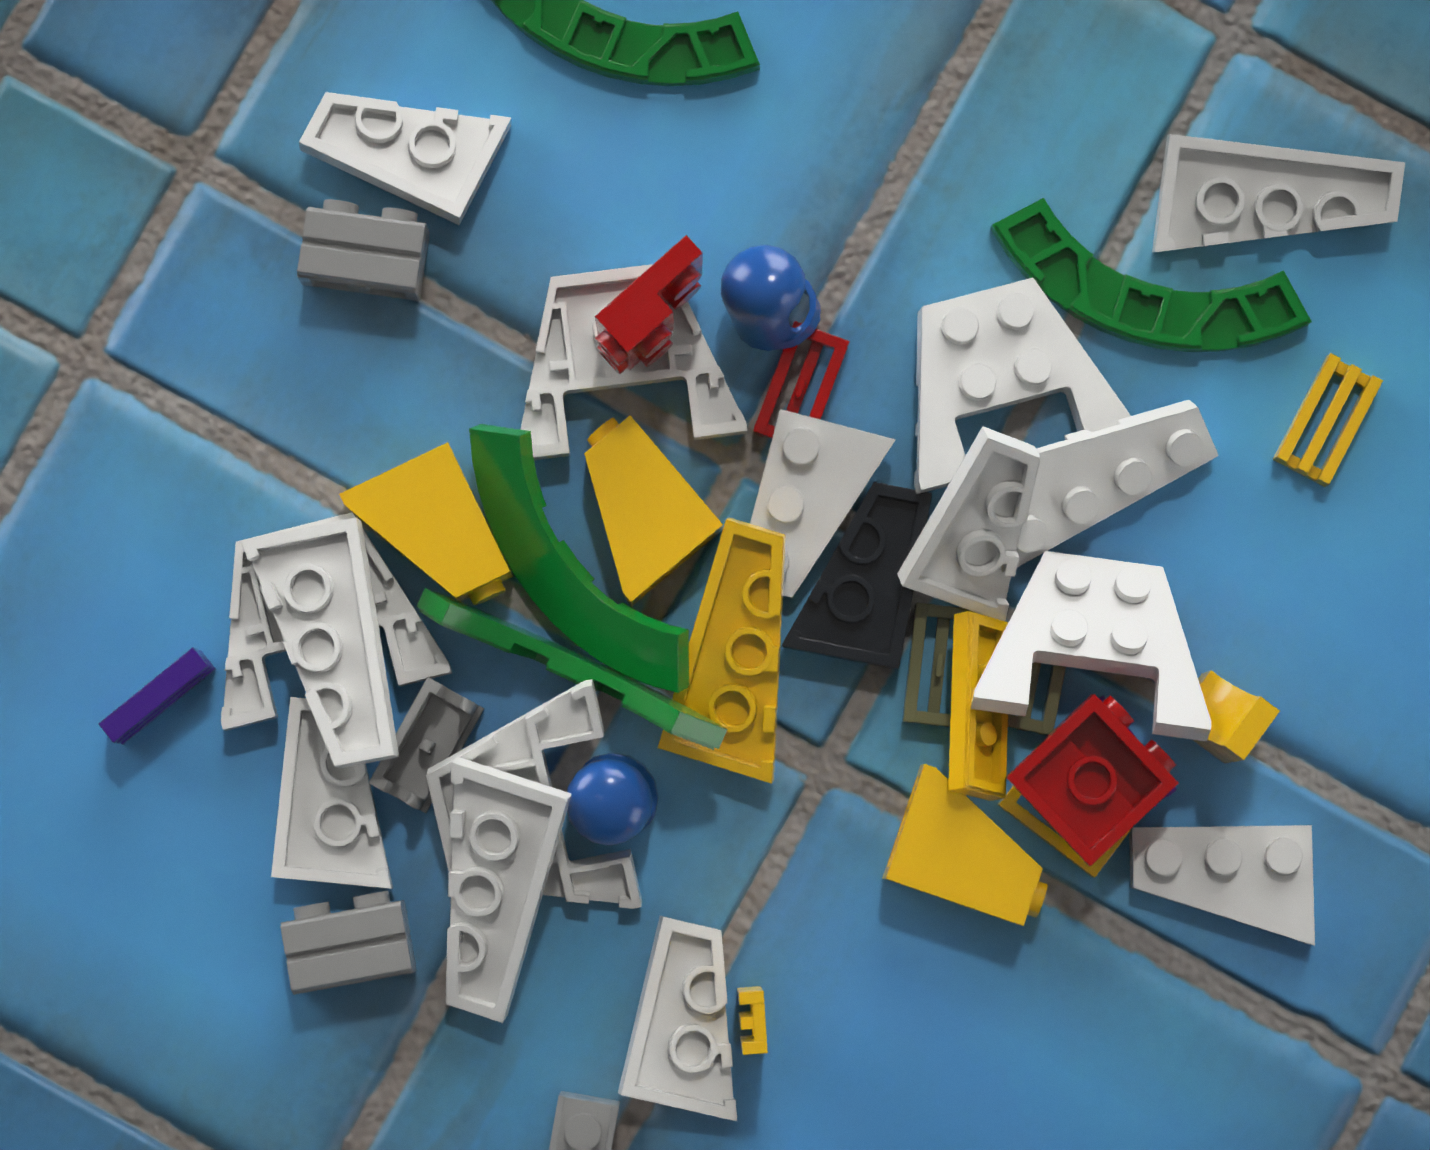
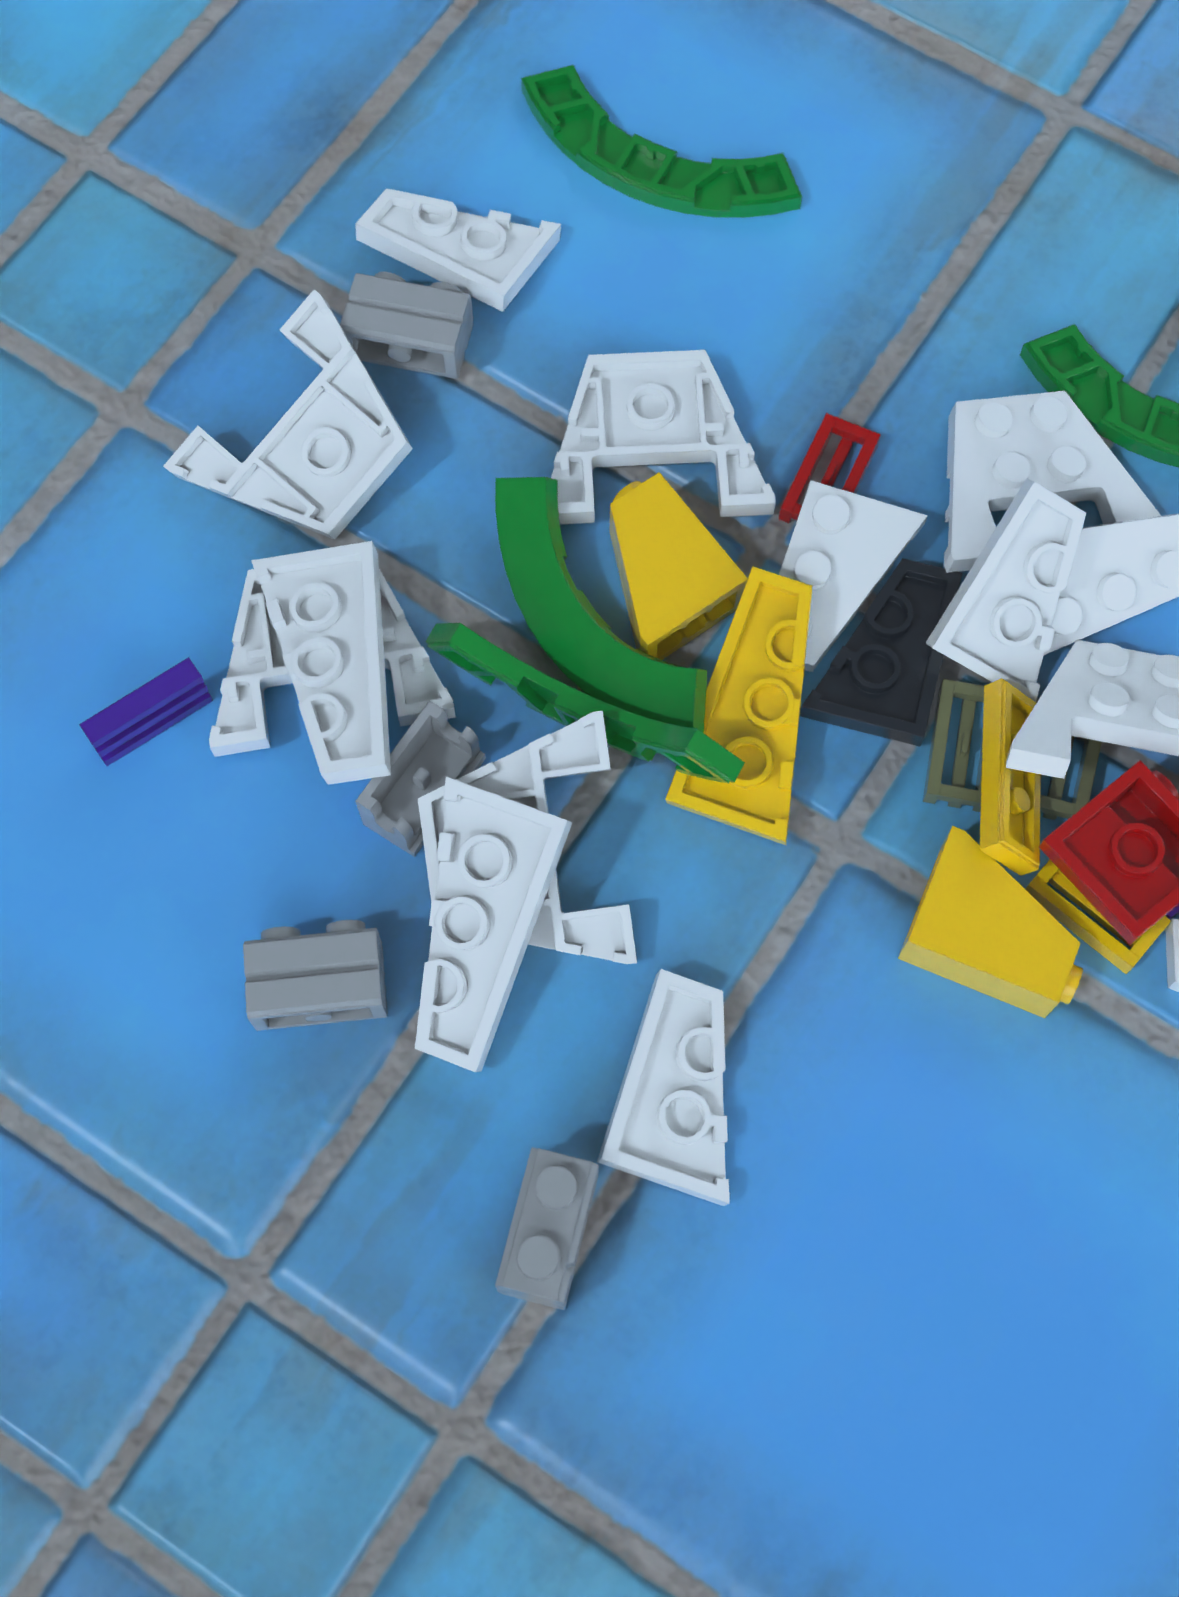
camera: 10 degrees right, 15 degrees down
white wing [271,697,393,889] -> none
yellow slope [339,442,513,606] -> none
blue helmet [567,753,659,846] -> none
red plate [595,235,703,374] -> none
blue helmet [721,244,821,351] -> none
yellow tile [737,986,768,1055] -> none
none -> white wing [163,289,413,540]

